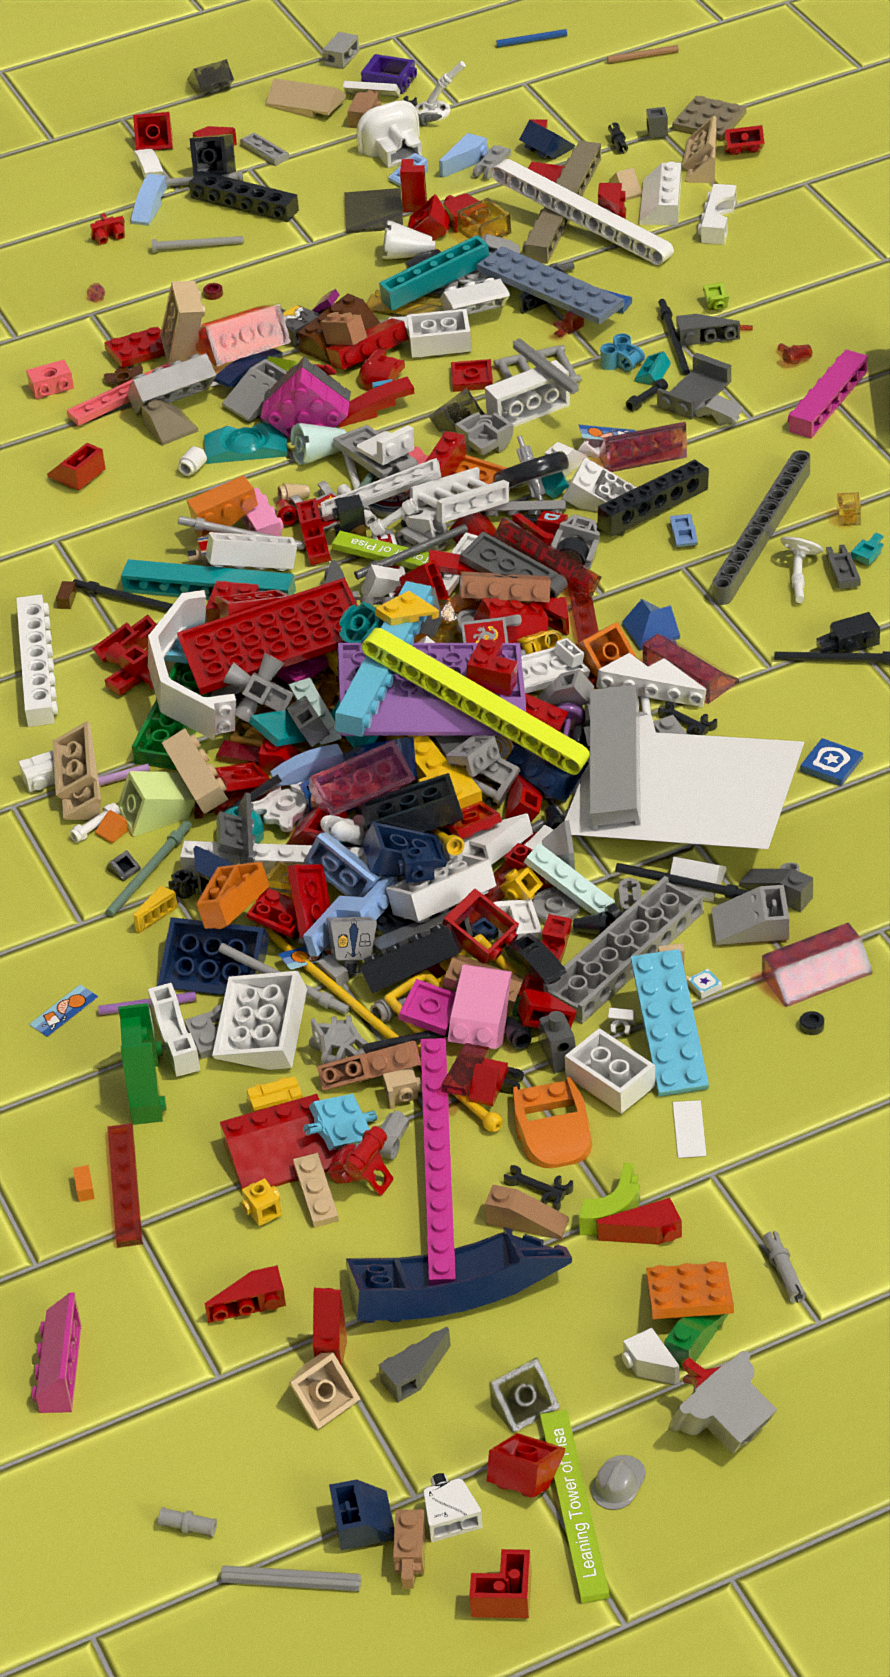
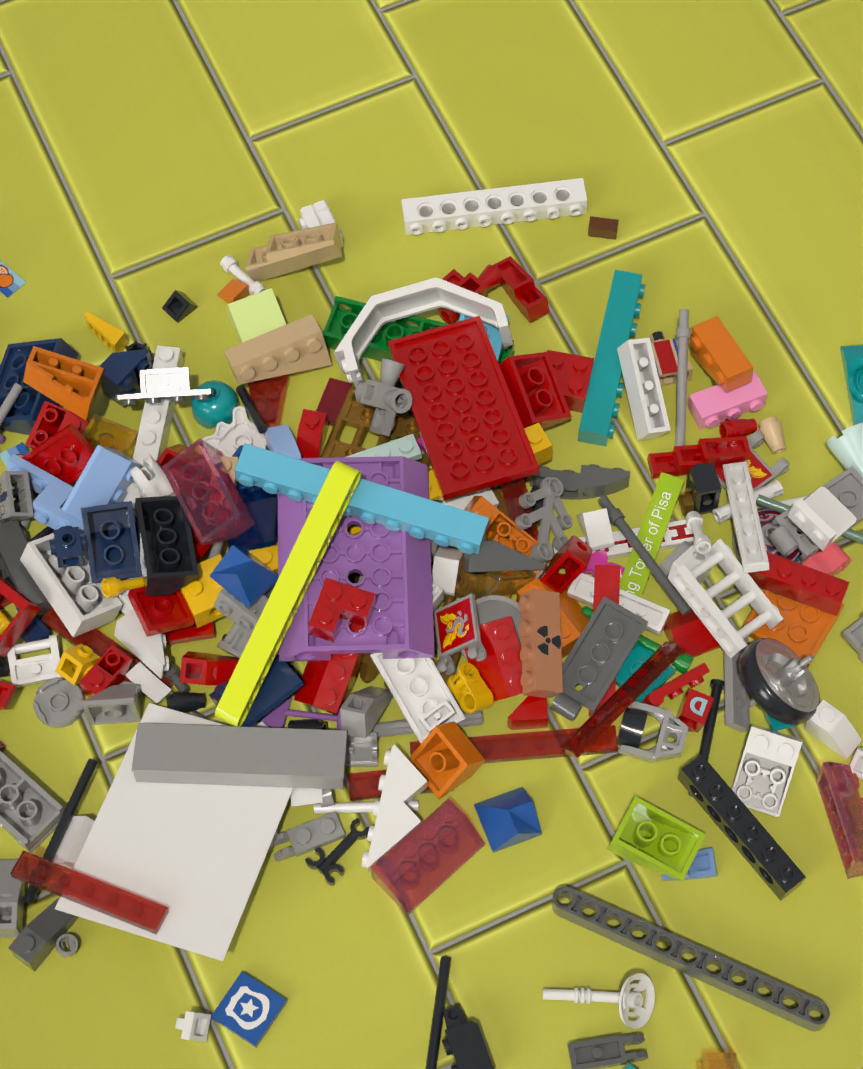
camera: 90 degrees right, 20 degrees up
red slope [47,443,106,490] -> none
black bar [73,579,173,612] -> none
lavender bar [98,763,150,786] -> none
sand green bar [106,820,192,917] -> none
white brick [178,446,207,476] -> none
red tile [215,762,270,791] -> none
teal tile [249,710,307,747] -> none
dark grey slope [287,695,330,747] -> none
teal cylinder [339,602,384,643] -> none
yellow wing [375,591,439,626] -> none
light aqua plate [524,843,615,914] -> none
black cone [573,912,610,936] -> none
black tile [604,903,622,924] -> none
light grey beam [619,878,641,914] -> none
none -> clear red tile [10,850,169,935]
none -> white tile [175,1011,211,1042]
none -> blue slope [210,545,278,608]
none -> lime slope [607,796,706,881]

